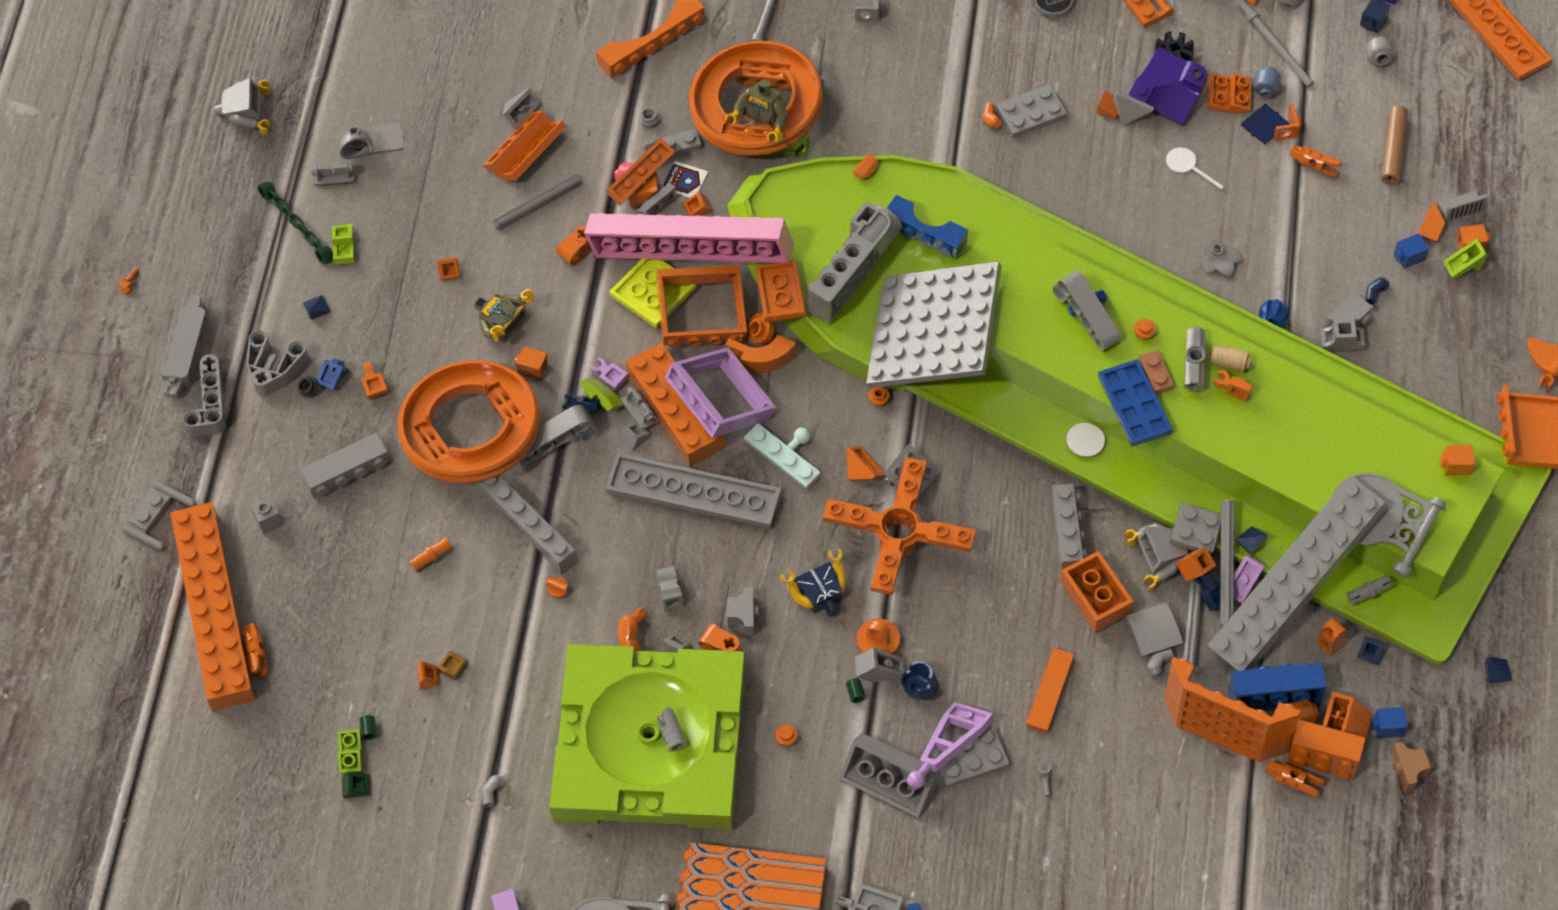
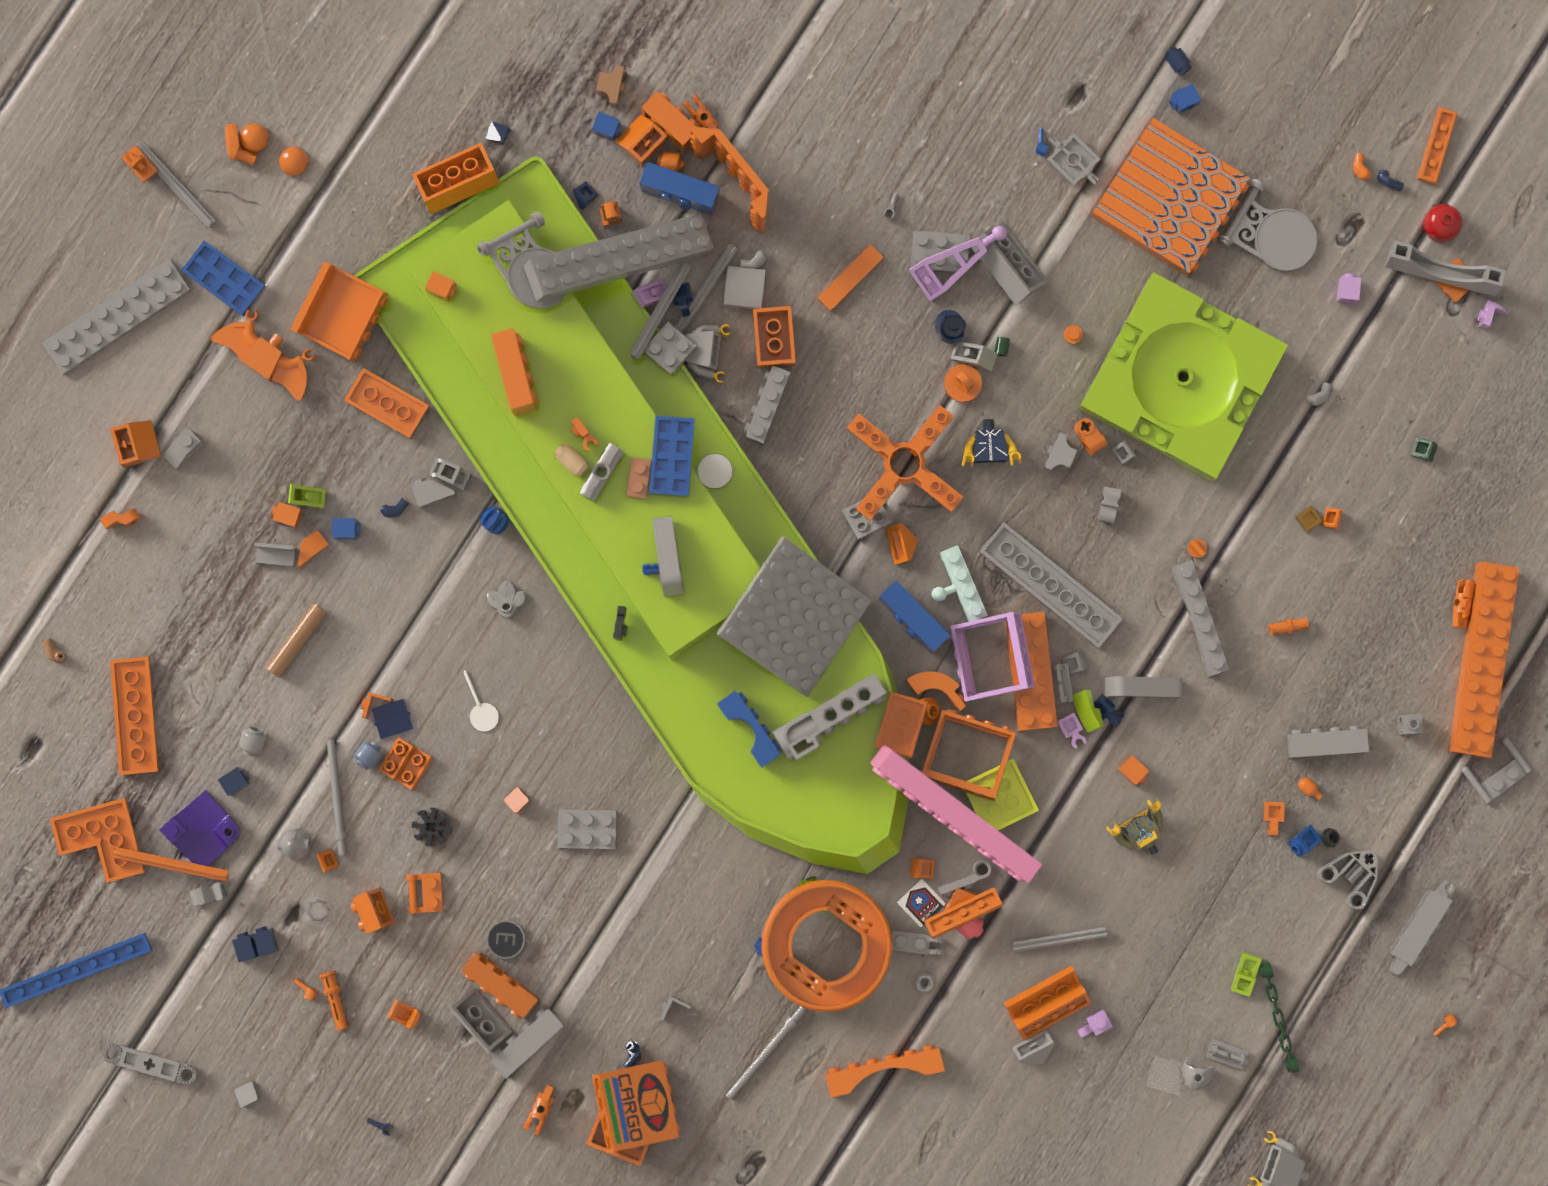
camera: 160 degrees left, 25 degrees up
light grey beam [183,354,226,437] -> none
dark blue slope [303,295,330,320] -> none
lime slope [338,729,362,774] -> none
dark green hinge [359,715,377,740] -> none
orange piece [397,360,540,483] -> none
orange slope [437,257,461,280] -> none
orange piece [556,226,592,266] -> none
orange arm [618,607,648,651] -> none
light grey hinge [657,707,687,752] -> none
olive torso [725,79,788,143] -> none
orange piece [853,154,878,179] -> none
orange arm [983,103,1002,129] -> none
light grey slope [1112,91,1154,125] -> none
dark purple slope [1128,47,1208,126] -> none
orange plate [1134,319,1156,340] -> none
orange brick [1176,547,1216,582] -> none
dark blue slope [1235,526,1268,555] -> none
orange hinge [1289,145,1342,178] -> none
light grey pin [1346,575,1392,605] -> none
none -> orange plate [344,368,430,439]
none -> orange brick [412,143,500,214]
none -> orange brick [491,328,539,416]
none -> pearl dark grey plate [613,606,627,641]
none -> blue brick [879,580,951,654]
none -> lavender plate [1077,1009,1113,1037]
none -> orange cylinder [1298,777,1323,801]

